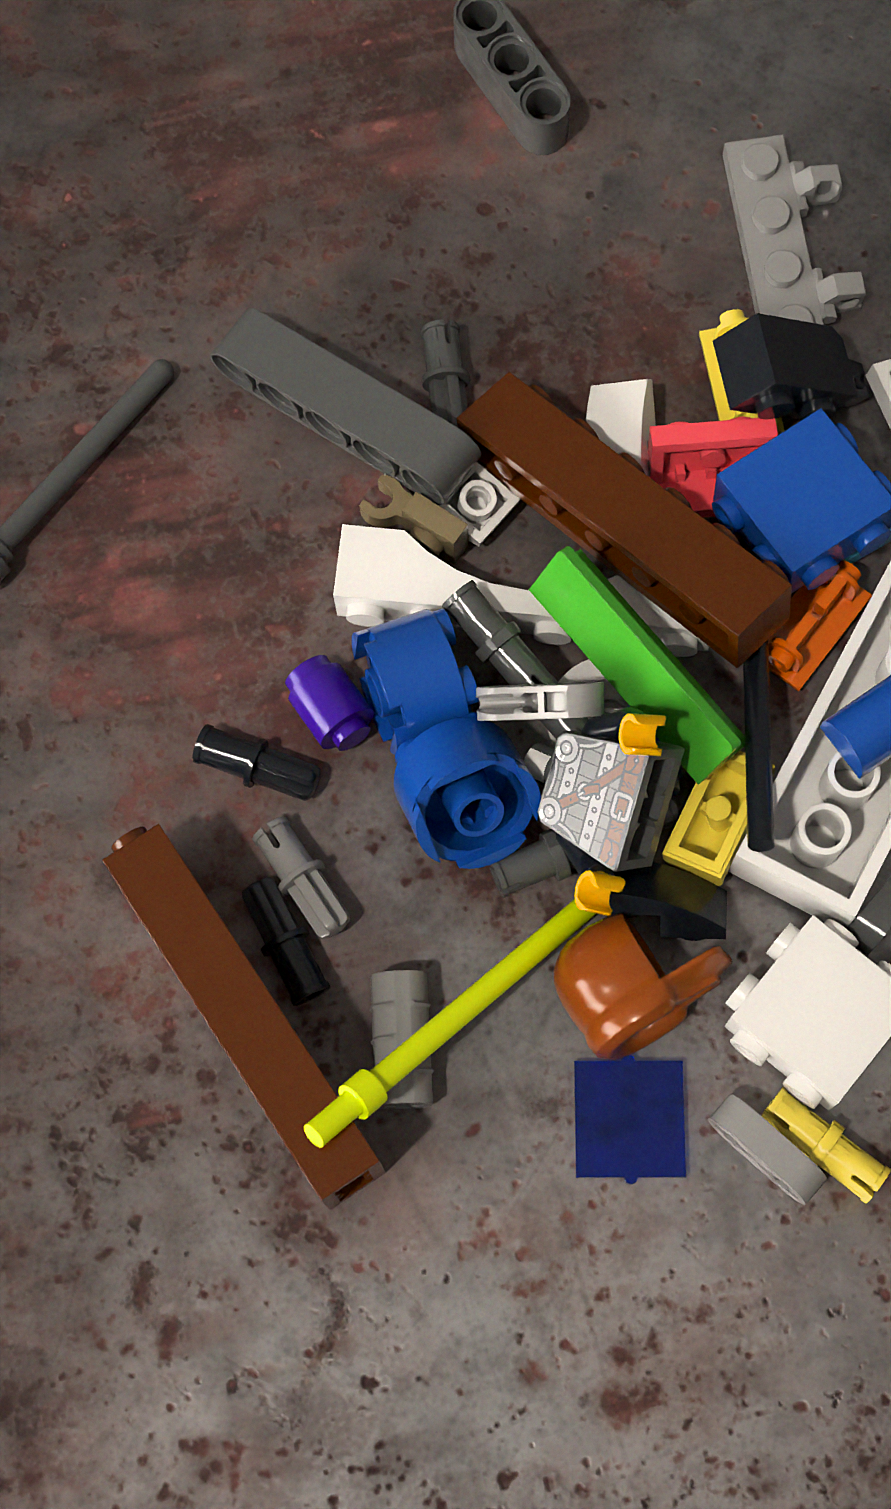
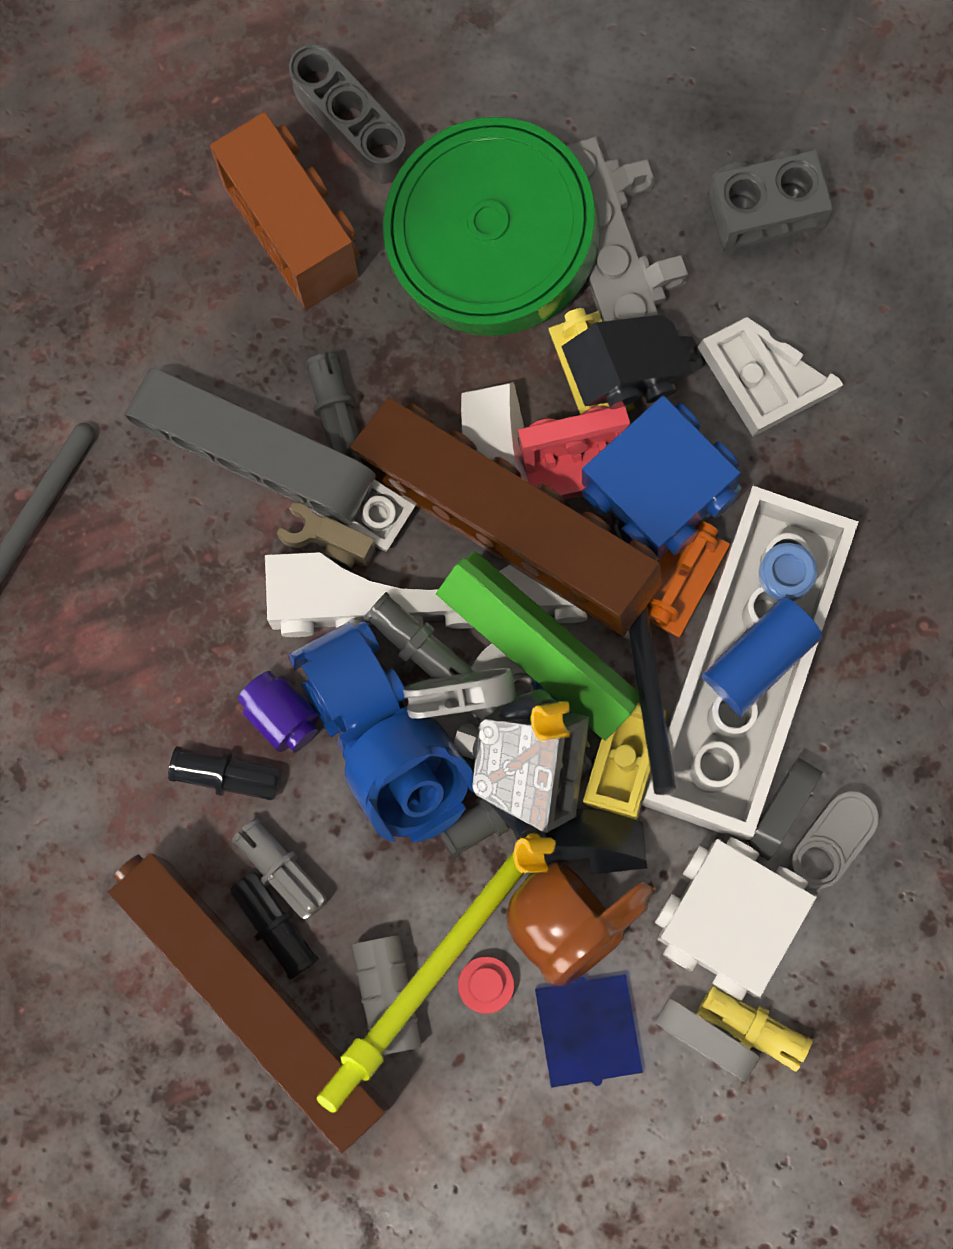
camera: 10 degrees left, 5 degrees up
none -> dark orange brick [209,111,360,311]
none -> green brick [383,117,600,336]
none -> coral plate [458,957,514,1014]

